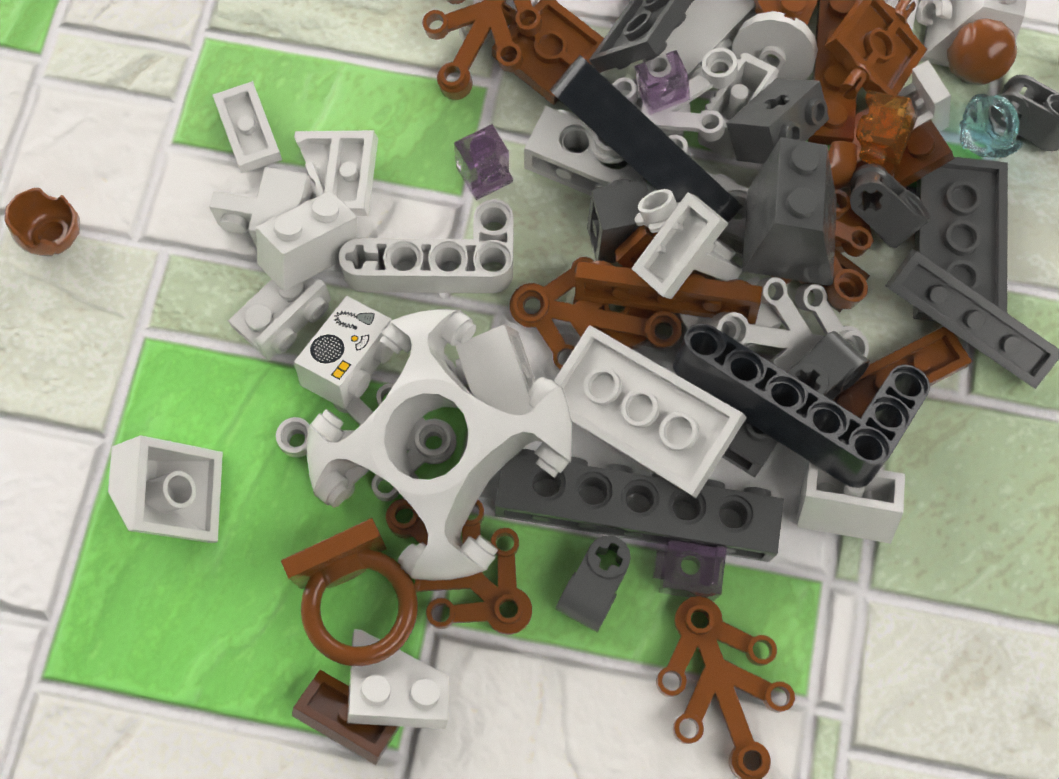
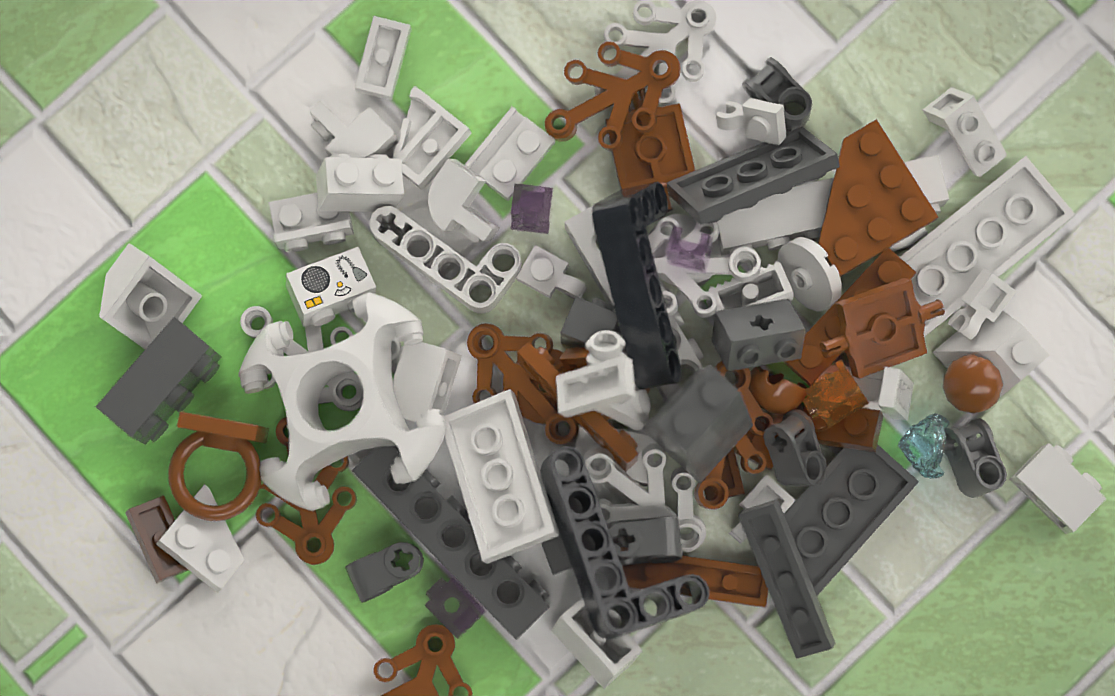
camera: 40 degrees right, 10 degrees up
dark orange hair [4,188,80,256] -> none
none -> dark grey piece [96,317,221,445]
none -> white brick [428,158,500,243]
none -> white plate [465,107,555,201]
none -> white plate [516,245,587,300]
none -> white plate [729,474,796,544]

